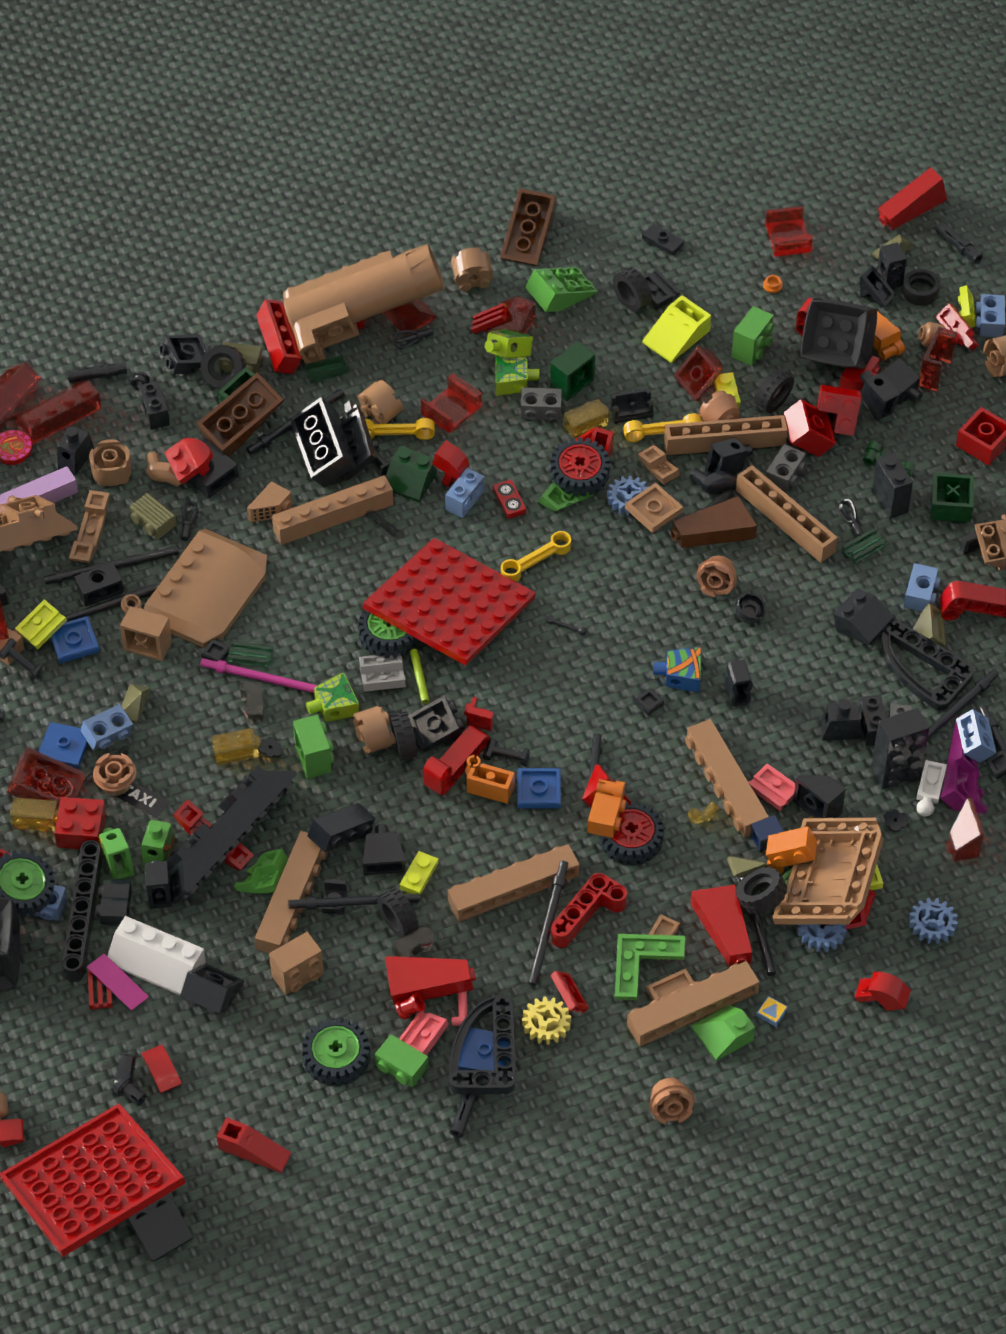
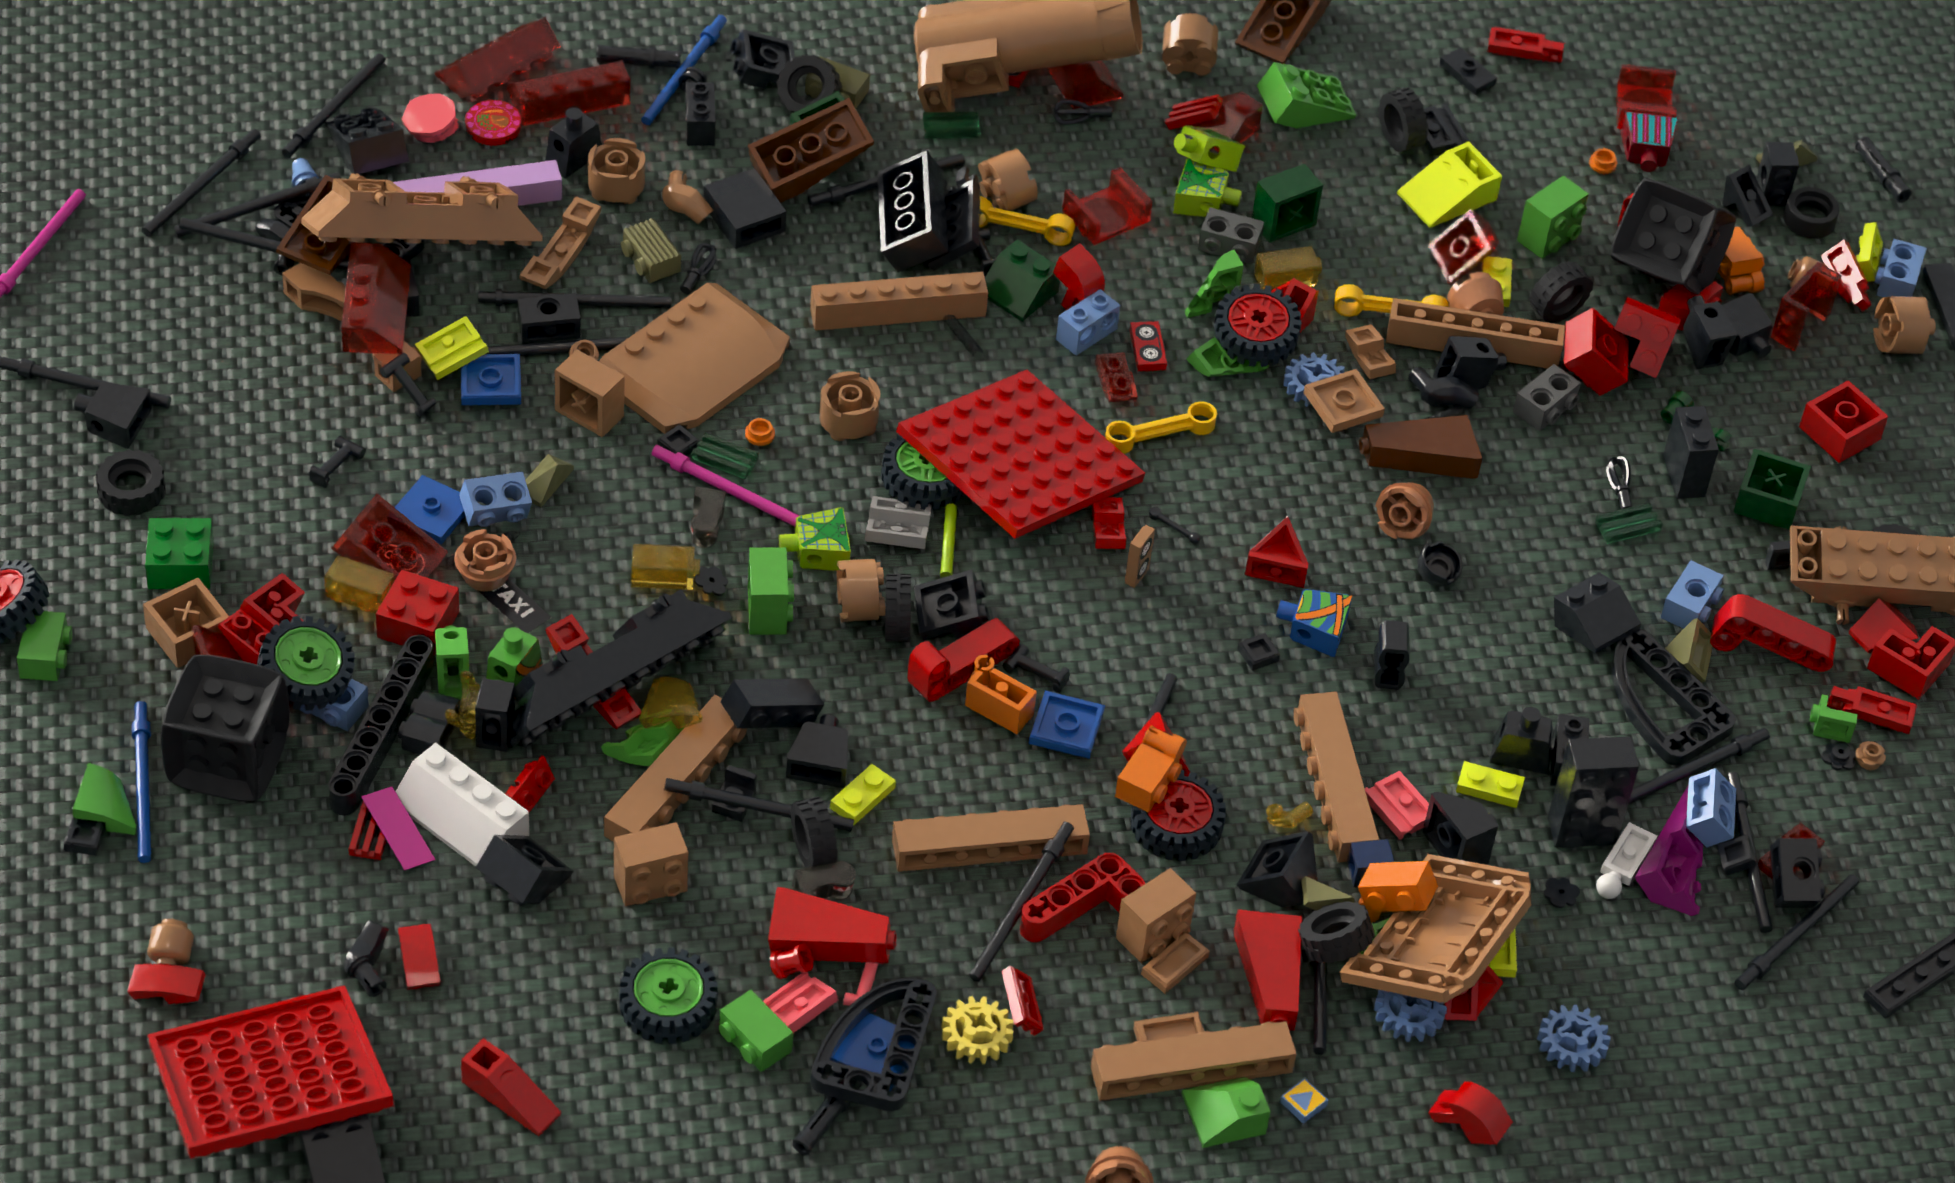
camera: 10 degrees right, 5 degrees down
red slope [164,438,213,484] -> none
medium nougat slope [247,481,292,522] -> none
red brick [256,299,302,374] -> none
red bracket [464,697,494,731] -> none
black hinge [610,388,654,423] -> none
bright green plate [615,934,685,1000] -> none
medium nougat brick [736,465,838,563] -> none
red slope [878,167,947,230] -> none
clear red slope [946,798,984,862] -> none
none -> clear yellow helmet [445,671,481,739]
none -> red hinge [505,755,555,812]
none -> clear yellow slope [639,677,703,729]
none -> blue bar [641,15,727,126]
none -> orange plate [745,418,775,446]
none -> medium nougat brick [819,371,880,441]
none -> red slope [1092,497,1126,549]
none -> clear red slope [1095,352,1138,403]
none -> medium nougat brick [1116,868,1196,963]
none -> medium nougat tile [1125,525,1155,588]
none -> bright green slope [1185,250,1244,318]
none -> black slope [1237,831,1318,907]
none -> red slope [1245,516,1309,588]
none -> neon yellow plate [1456,761,1525,808]
none -> red hinge [1487,27,1564,62]
none -> dark red torso [1621,111,1678,172]

